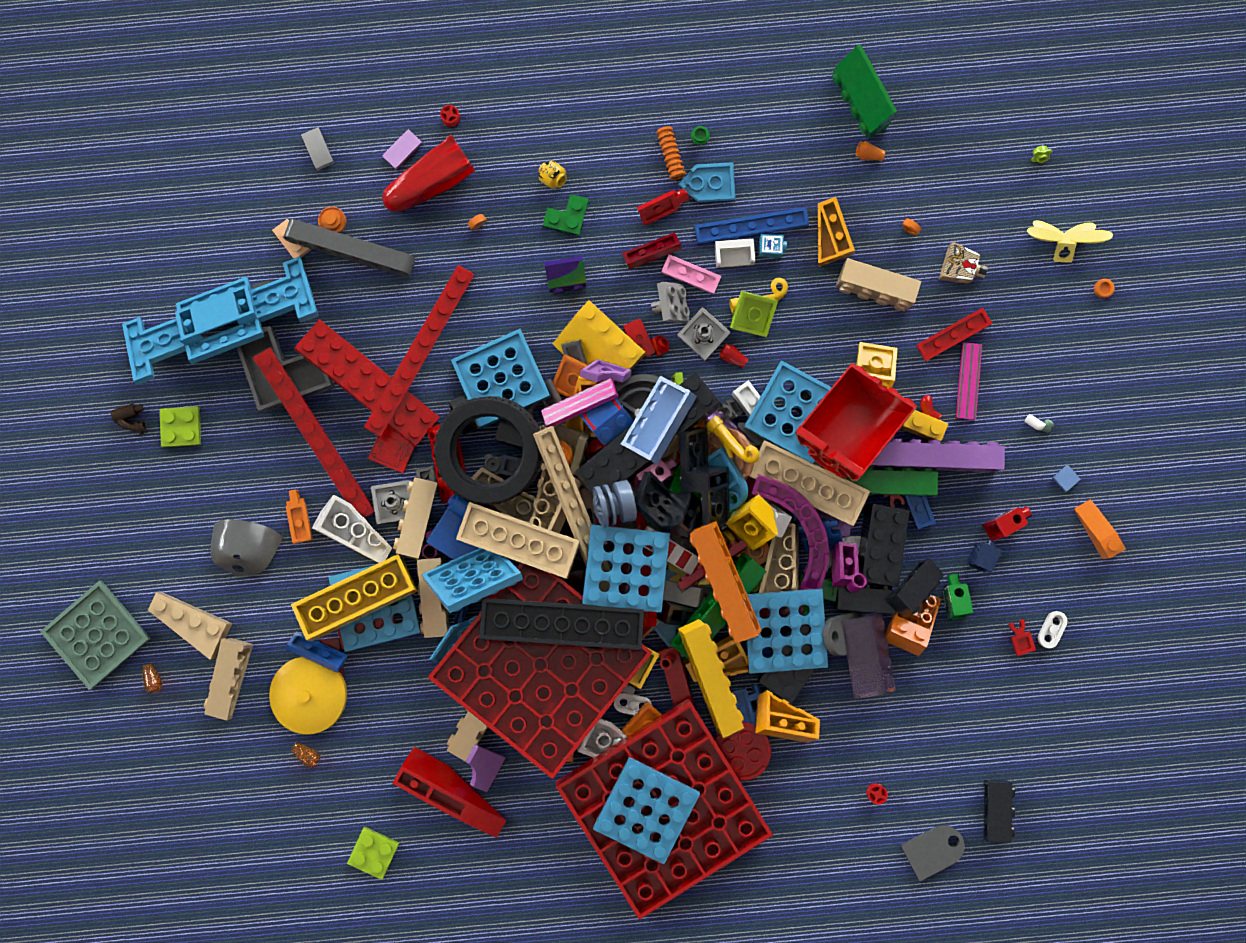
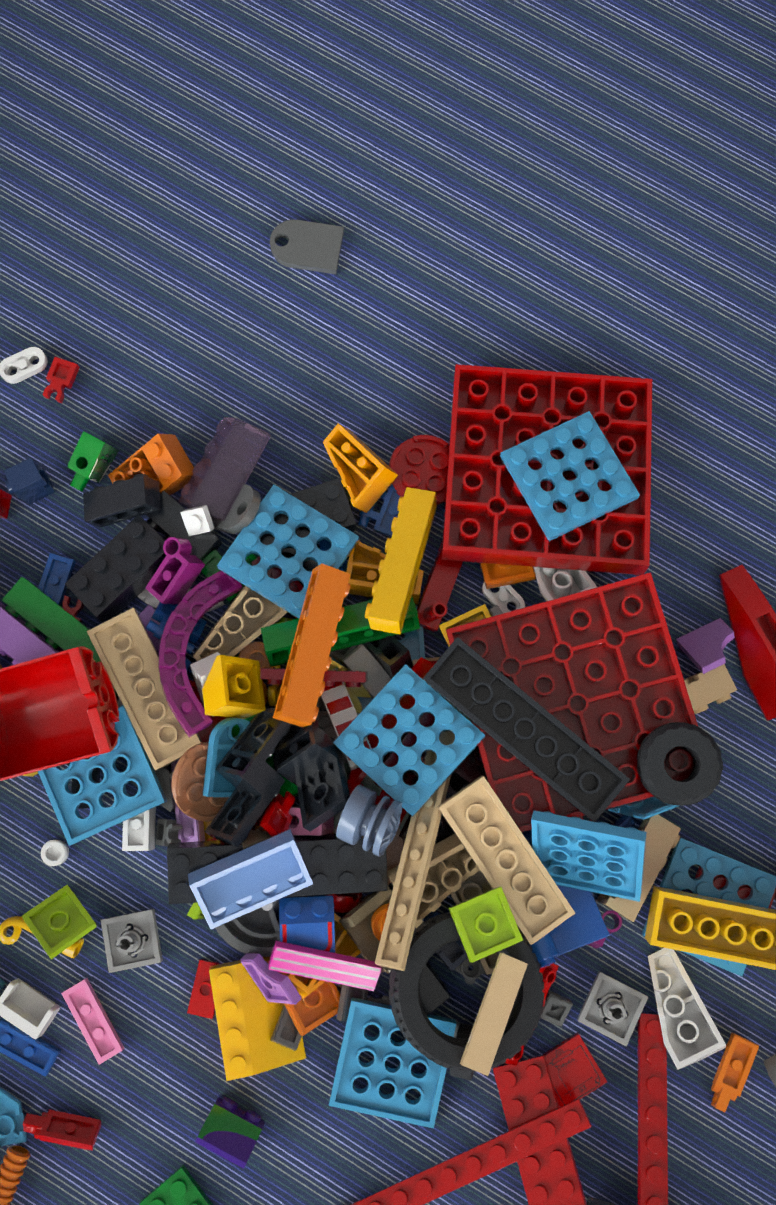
camera: 145 degrees left, 5 degrees down
tan wedge [393,477,437,560] -> none
dark red plate [622,232,682,270] -> none
red plate [650,335,669,357] -> none
light grey plate [651,282,690,323] -> none
yellow plant [706,416,760,464] -> none
red cone [719,343,748,368] -> none
red wheel [866,783,888,805] -> none
black brick [983,780,1015,843] -> none
none -> white tile [41,840,69,866]
none -> white plate [181,505,215,536]
none -> red plate [260,791,295,837]
none -> lime plate [449,887,523,963]
none -> tan tile [460,953,528,1076]
none -> black tyre [637,722,723,806]

